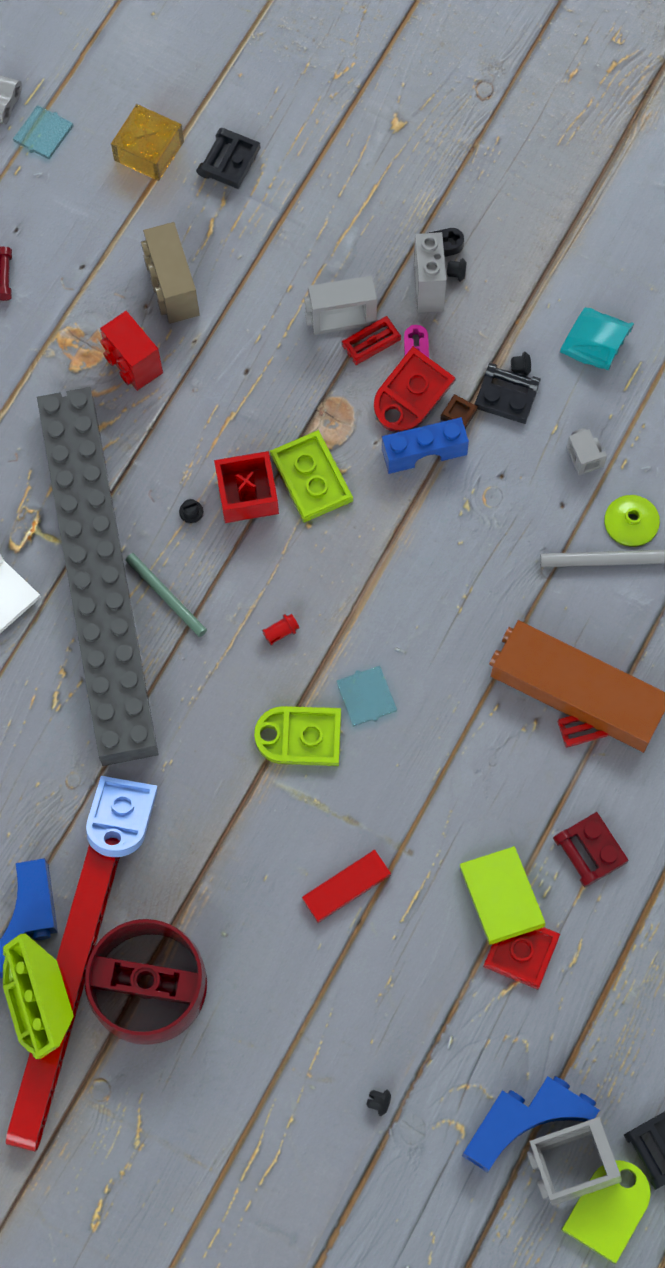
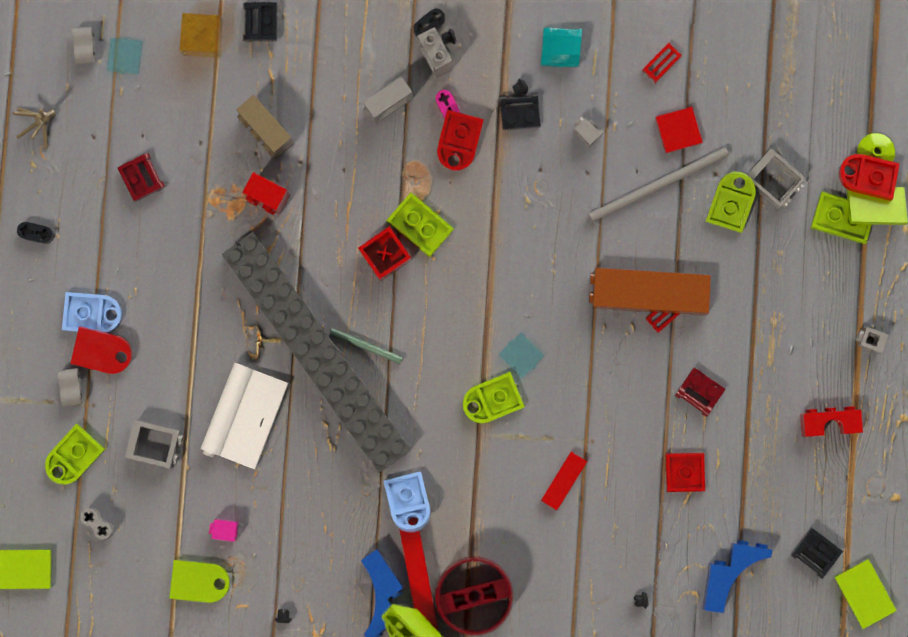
camera: 25 degrees left, 15 degrees up
black piece [179,499,204,523] -> none
red pin [262,614,300,645] -> none
red tile [342,316,401,365] -> none
blue arch [382,417,469,474] -> none
reddish brown tile [440,394,478,429] -> none
lime tile [460,846,546,945] -> none
light grey window [527,1117,622,1206] -> none
lime tile [561,1160,651,1264] -> none
lime dish [604,495,660,547] -> none

